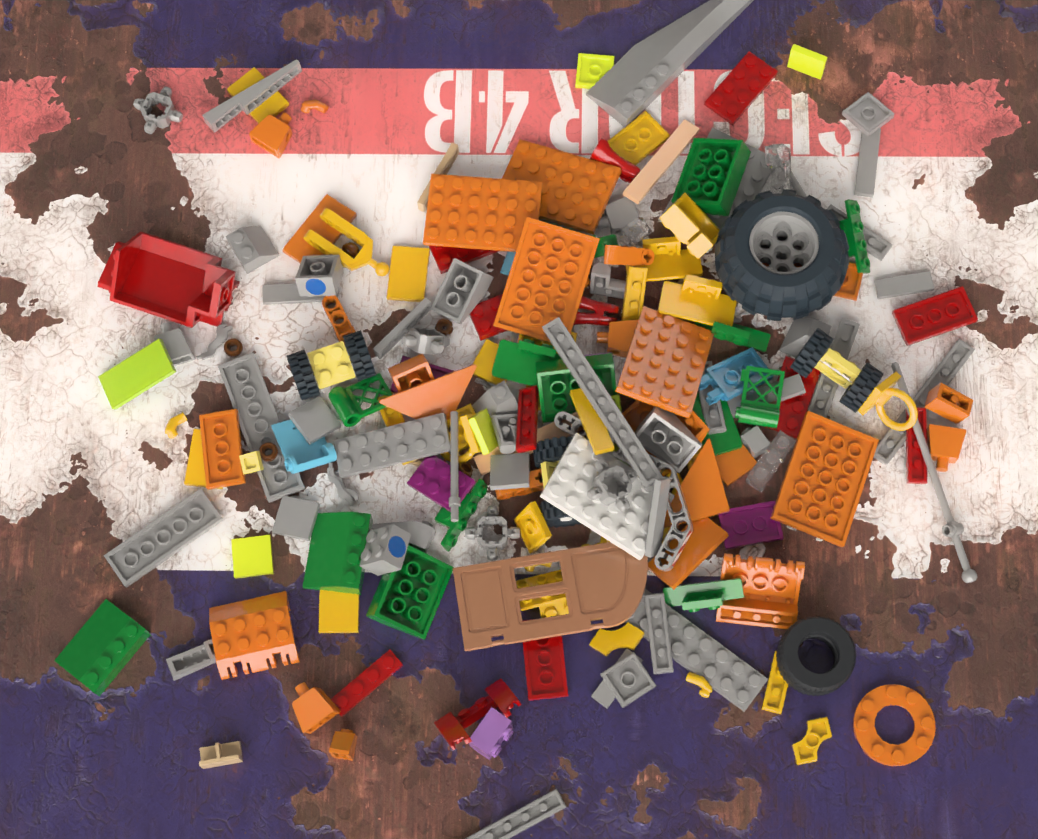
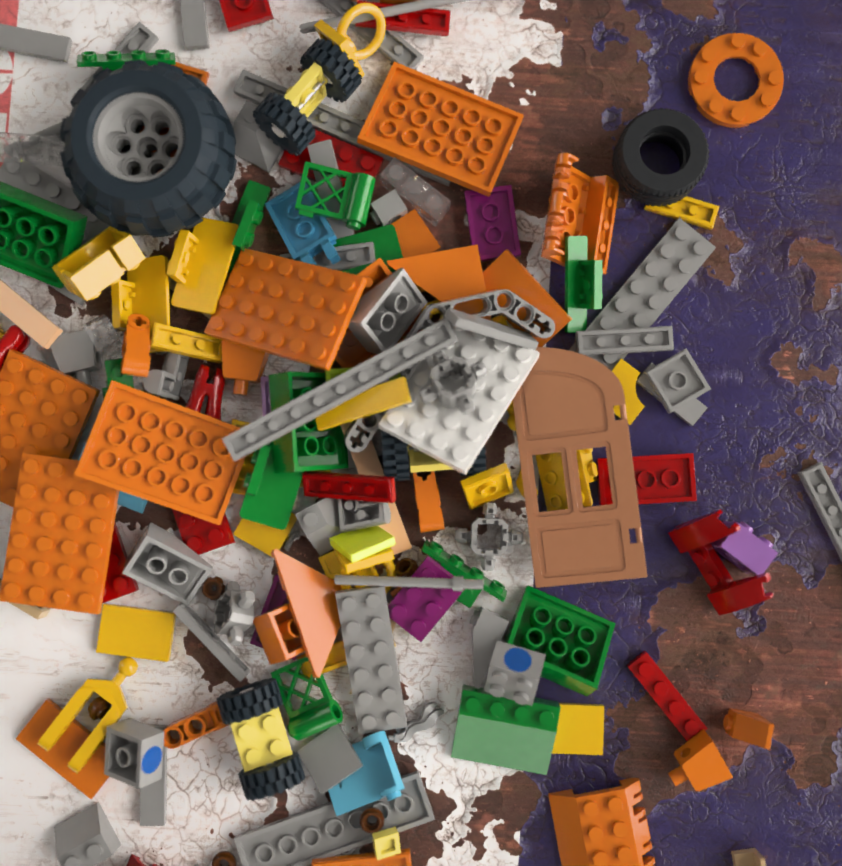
camera: 95 degrees left, 15 degrees up
neon yellow tile [231,535,274,579] -> none
light grey tile [272,496,320,541] -> none
light grey tile [490,452,530,490] -> none
yellow arm [686,672,712,698] -> none
yellow tile [792,717,832,765] -> none

